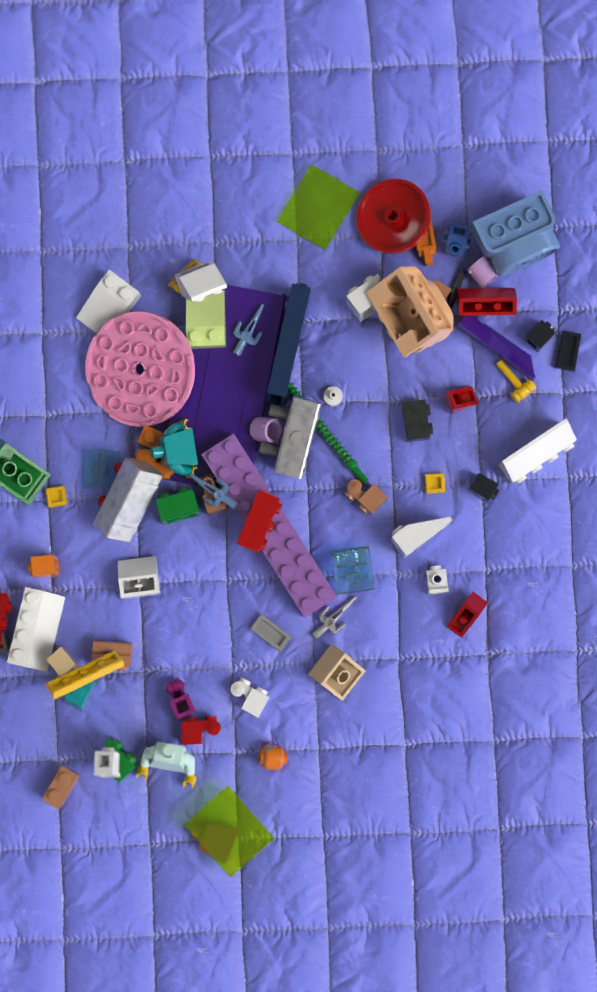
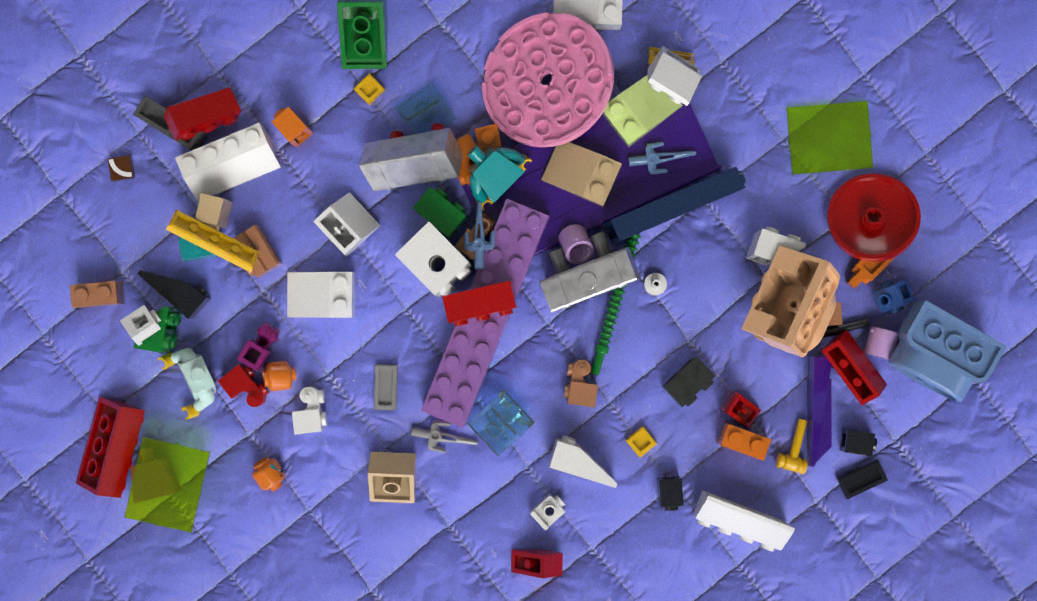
camera: 55 degrees right, 5 degrees up
none -> red slope [76,396,145,498]
none -> black slope [137,270,211,319]
none -> orange head [262,360,296,392]
none -> white slope [287,272,355,318]
none -> white piece [395,222,472,297]
none -> tan slope [541,142,622,207]
none -> orange brick [717,422,772,461]

